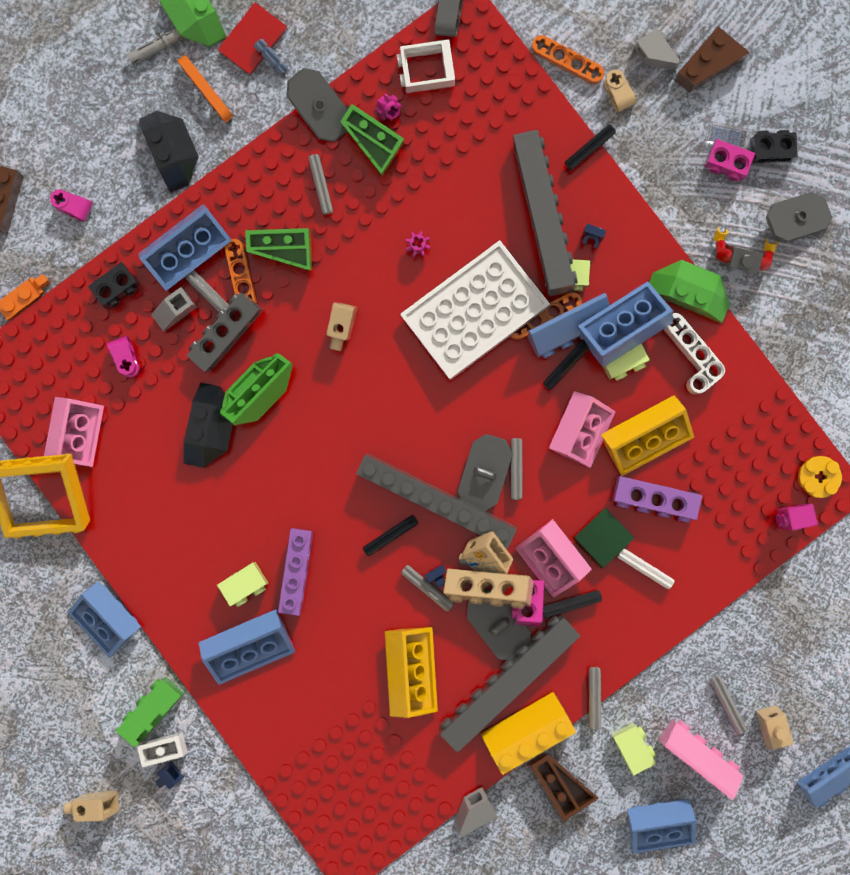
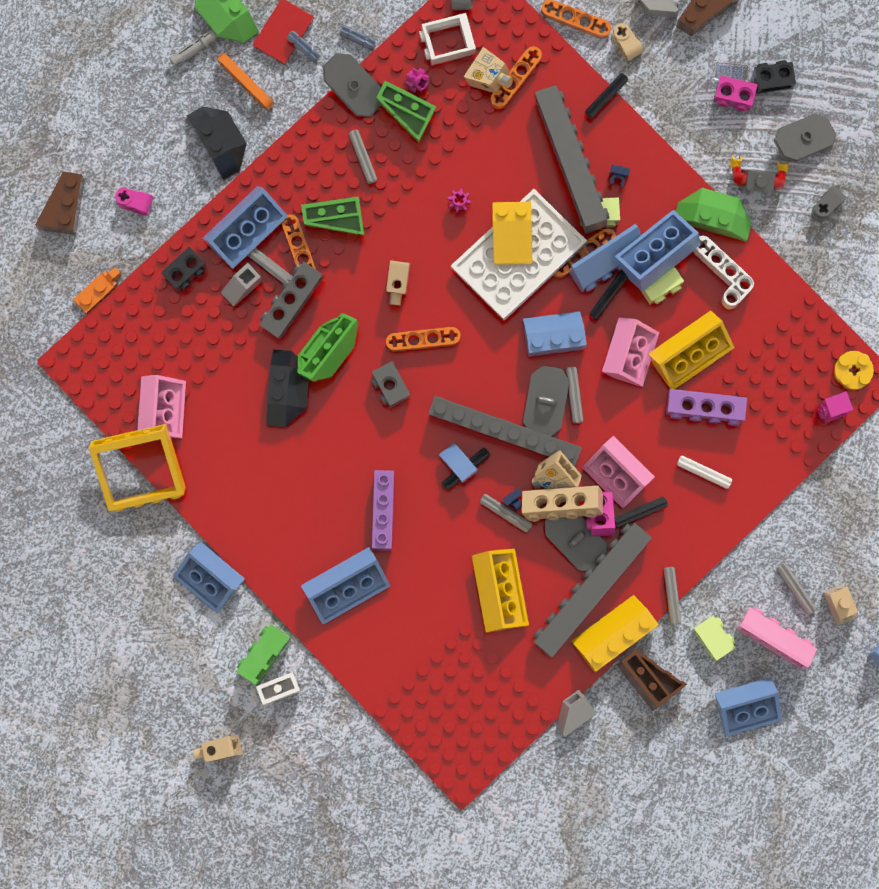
camera: 15 degrees left, 5 degrees down
dark pink piece [107,336,140,378] -> none
dark blue tile [155,761,184,790] -> none
yellowish green brick [217,562,268,607] -> none
dark green slope [573,507,634,568] -> none
none -> sand blue axle [340,25,376,50]
none -> dark grey brick [370,361,410,408]
none -> orange beam [386,327,461,352]
none -> medium blue slope [439,443,478,483]
none -> tan torso [464,47,513,93]
none -> orange beam [491,46,542,109]
none -> yellow slope [493,202,533,265]
none -> medium blue slope [523,311,587,357]
none -> dark grey piece [811,185,847,222]

